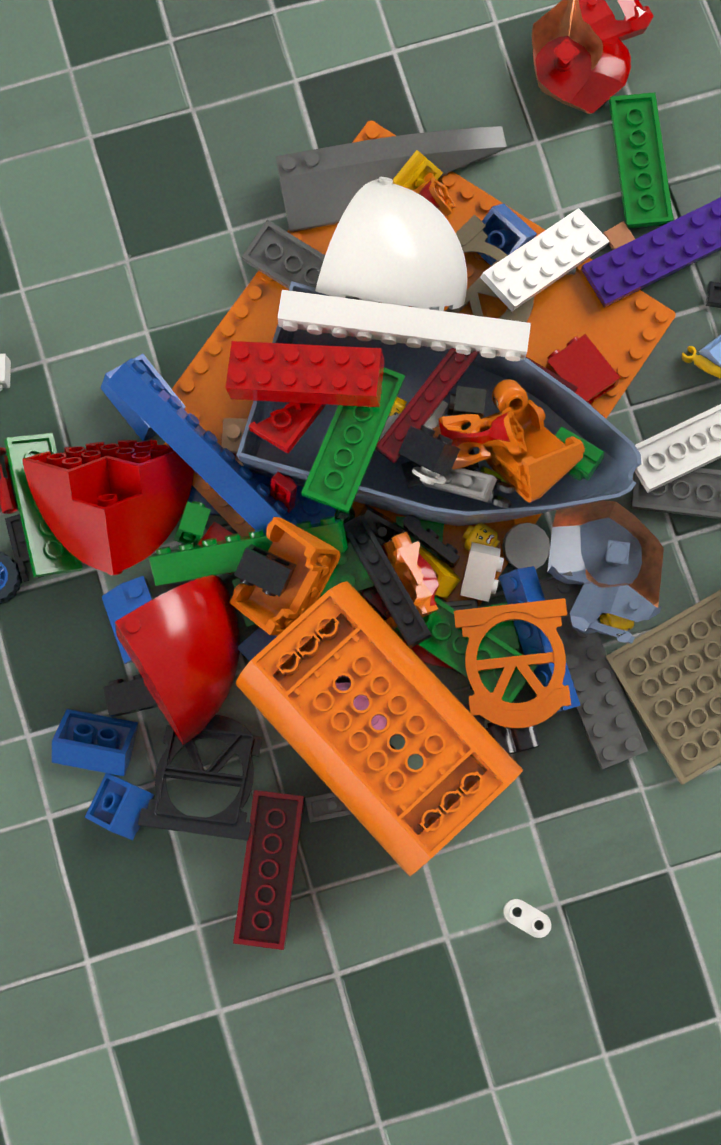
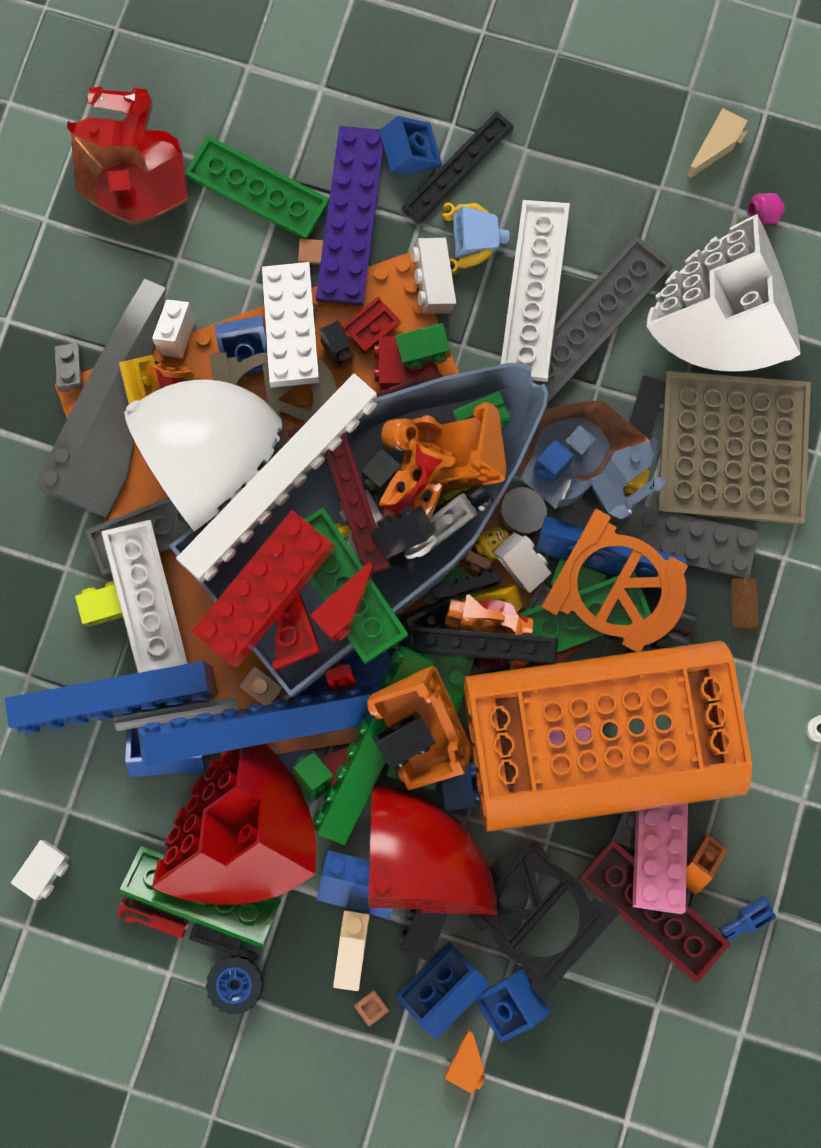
camera: 55 degrees left, 0 degrees up
none -> blue brick [5,661,217,734]
none -> plate [55,343,83,392]
none -> neon yellow brick [75,581,123,628]
none -> white plate [101,520,188,673]
none -> light grey axle [114,696,239,731]
none -> white brick [152,300,196,358]
none -> red slope [311,562,374,642]
none -> black brick [319,320,355,368]
none -> tan slope [333,910,370,991]
none -> red plate [342,296,401,354]
none -> nougat tile [354,990,390,1026]
none -> green brick [395,323,451,370]
none -> white brick [411,238,456,314]
none -> orange slope [444,1029,486,1094]
none -> nougat plate [465,551,492,574]
none -> blue brick [534,440,574,484]
none -> black tile [629,375,665,439]
none -> bright pink plate [633,803,688,914]
none -> orange slope [686,834,728,895]
none -> blue arm [719,896,777,942]
none -> clear orange plate [730,578,759,628]

